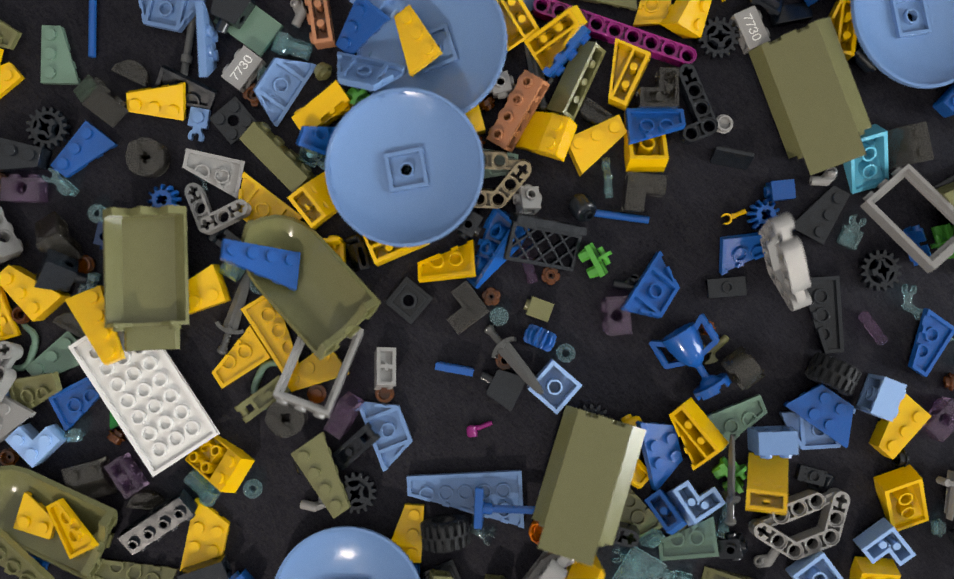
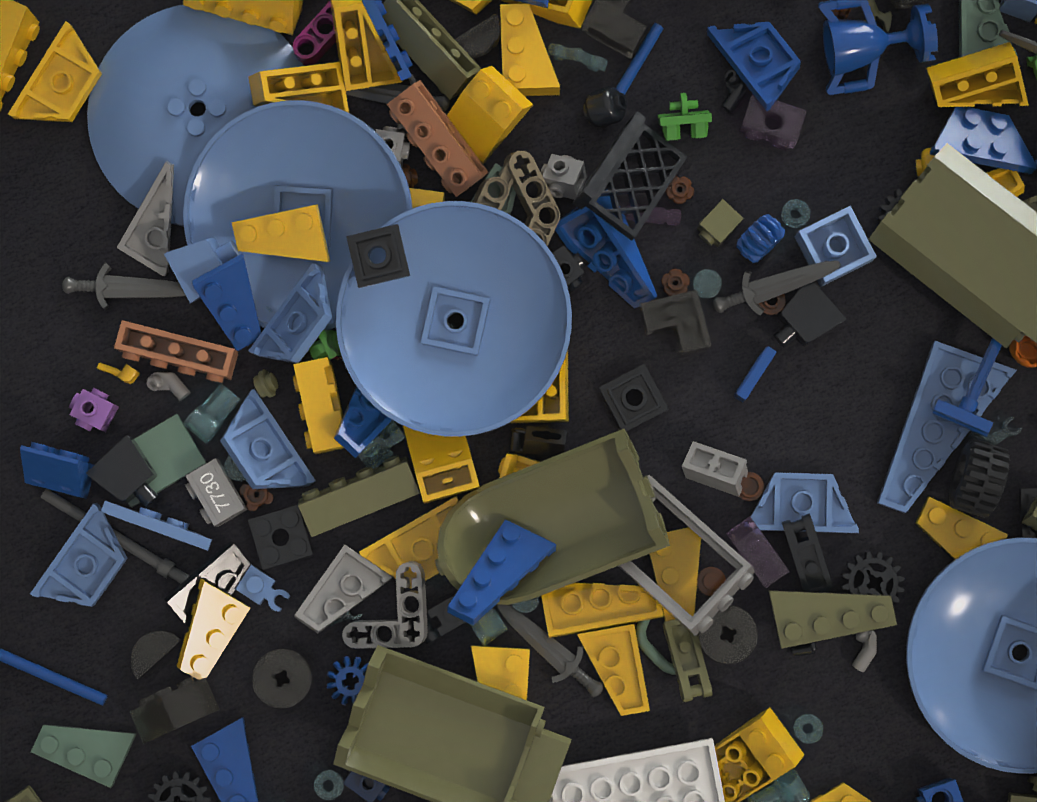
camera: 70 degrees left, 5 degrees down
yellow wing [417,239,476,283] -> none
magenta hand [466,421,492,437] -> none
none -> black piece [346,224,410,288]

